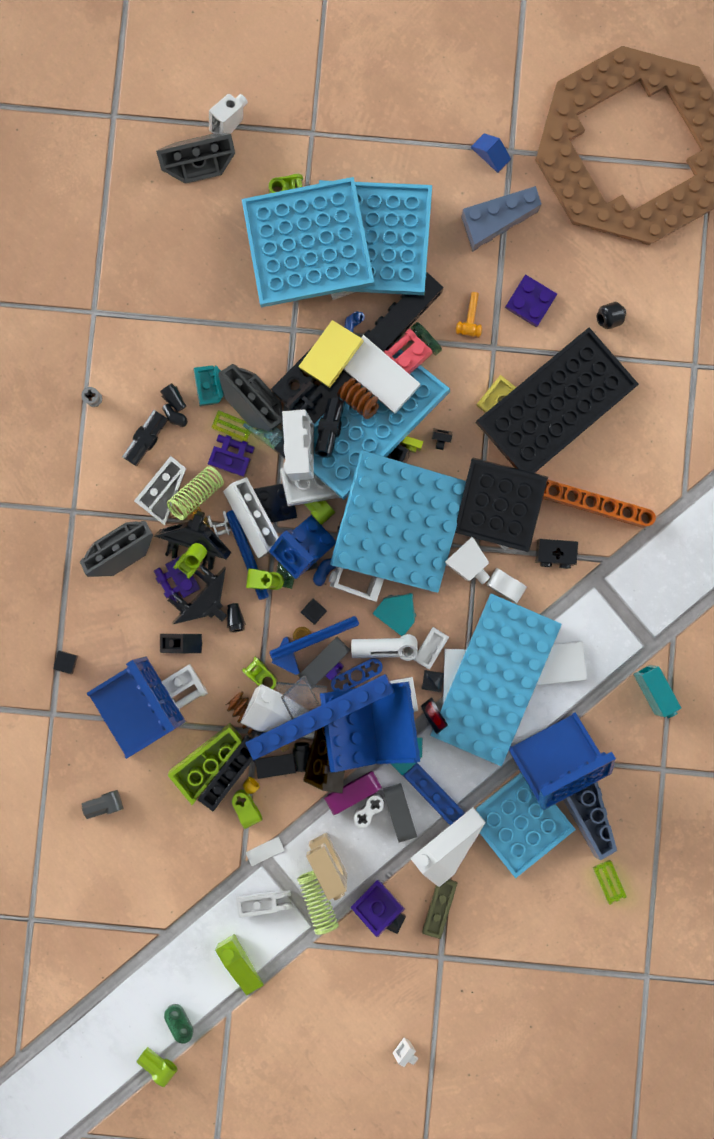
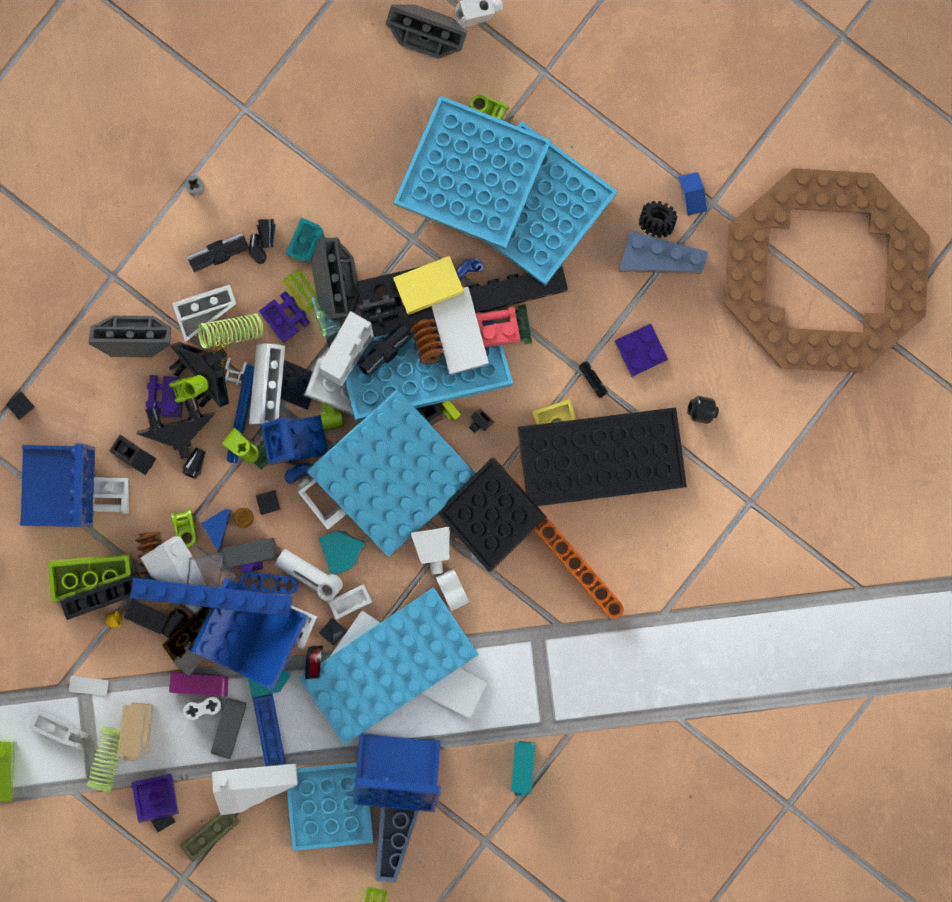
camera: 30 degrees right, 0 degrees up
lime piece [232,789,263,829] -> none
blue axle [270,616,359,660] -> none
light orange piece [456,292,482,338] -> none
black brick [535,539,578,569] -> none
none -> black axle [579,361,608,398]
none -> black tyre [639,201,678,238]

